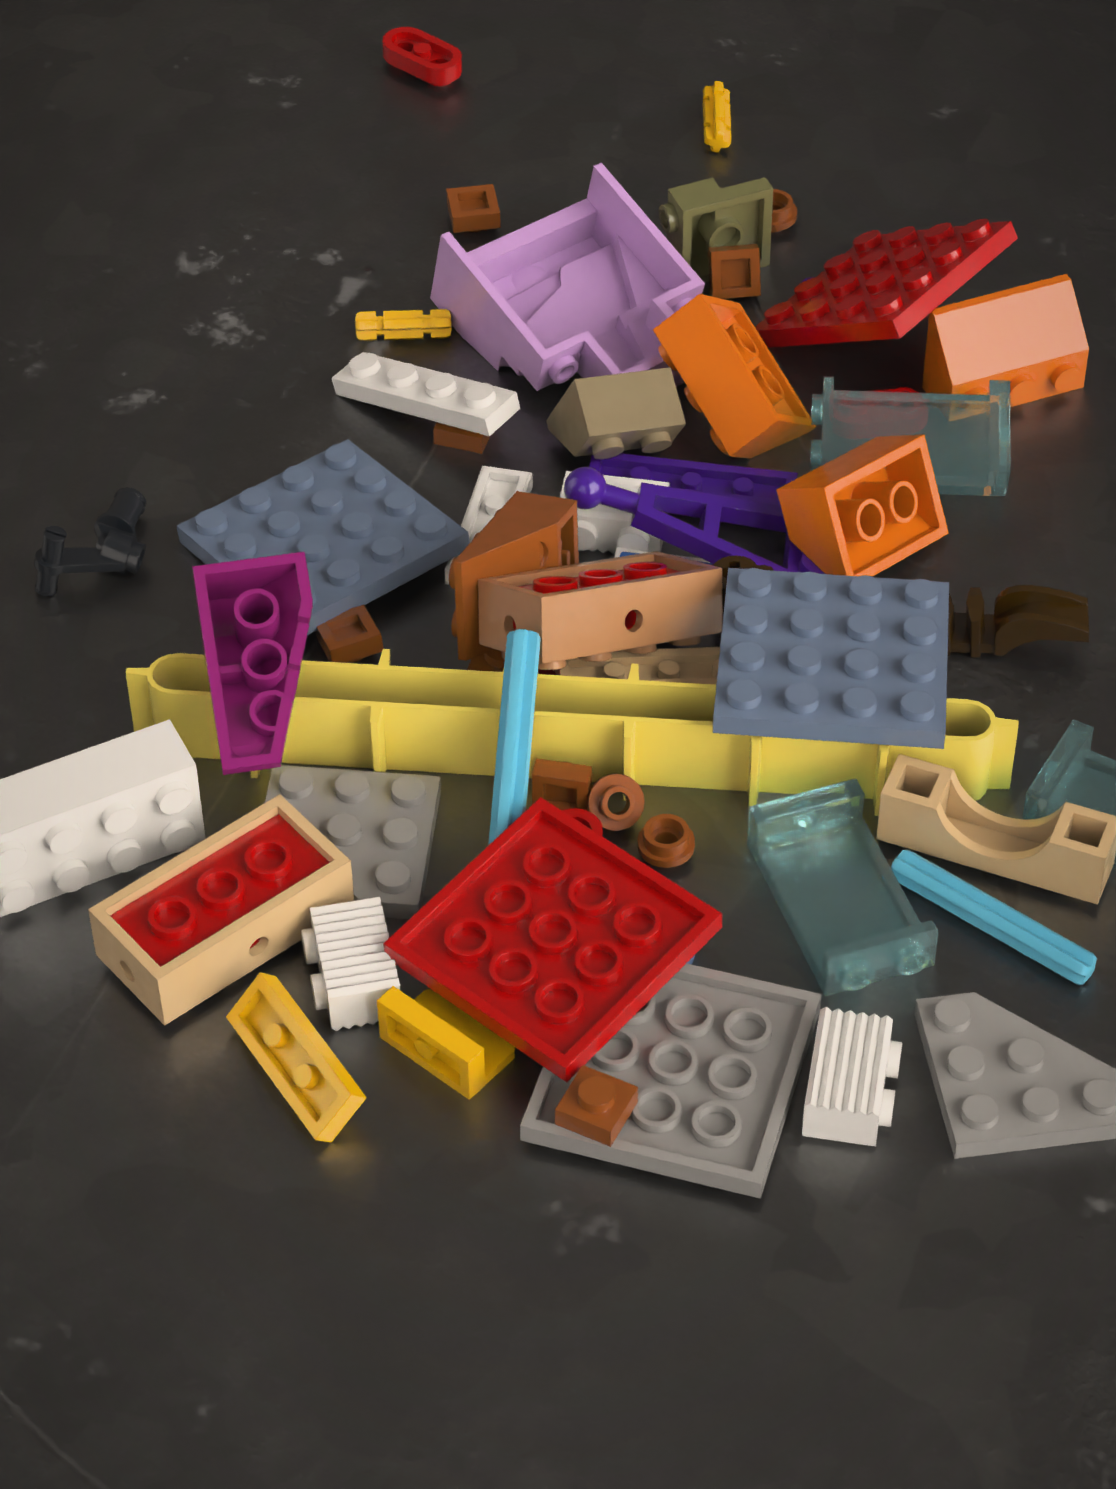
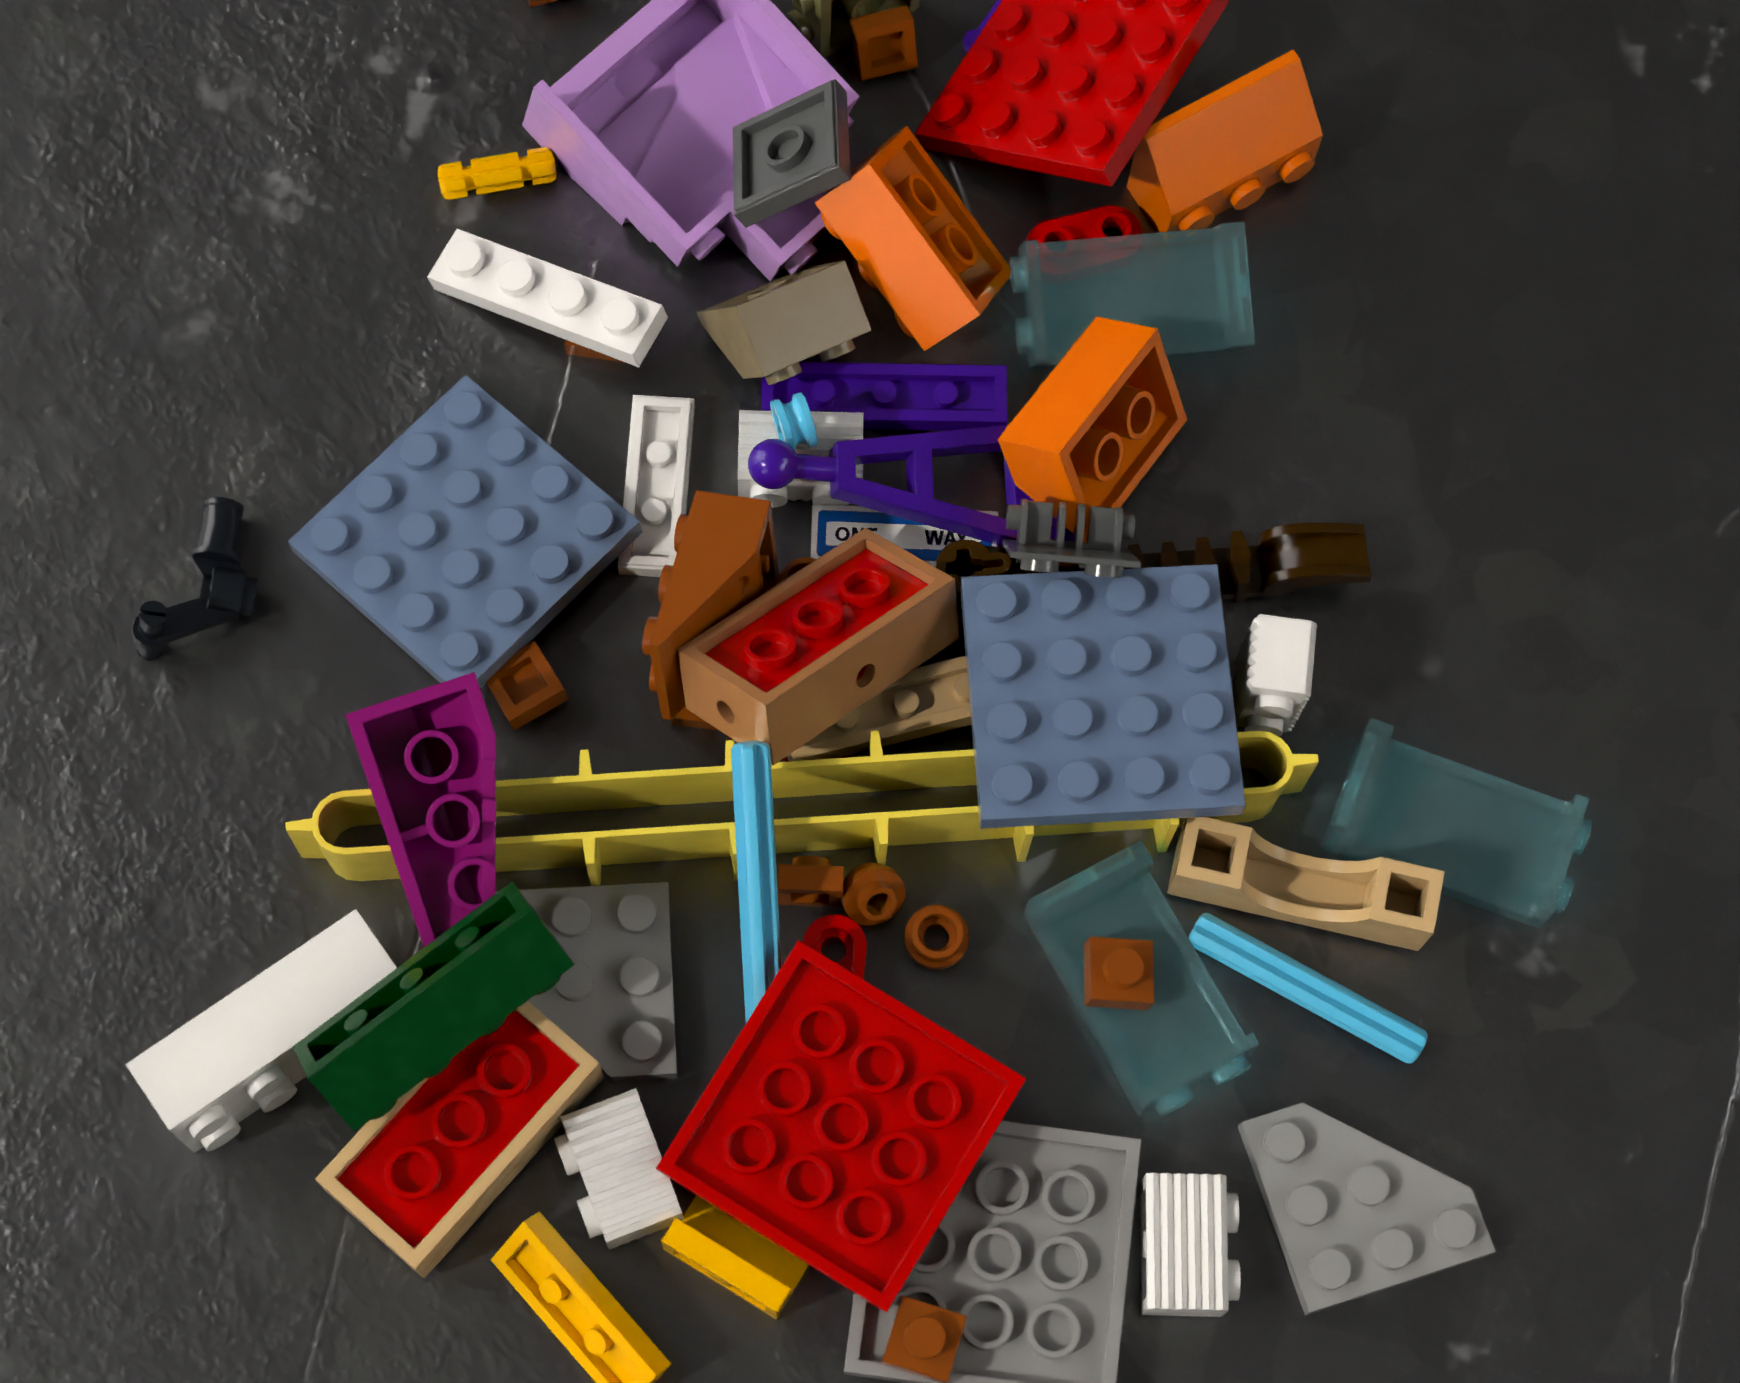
camera: 15 degrees left, 25 degrees up
none -> dark green brick [293,882,575,1132]
none -> dark grey plate [733,79,851,228]
none -> medium azure bush [770,392,818,450]
none -> dark grey hinge [1003,499,1141,578]
none -> dark orange plate [1084,936,1154,1010]
none -> white brick [1233,614,1317,737]

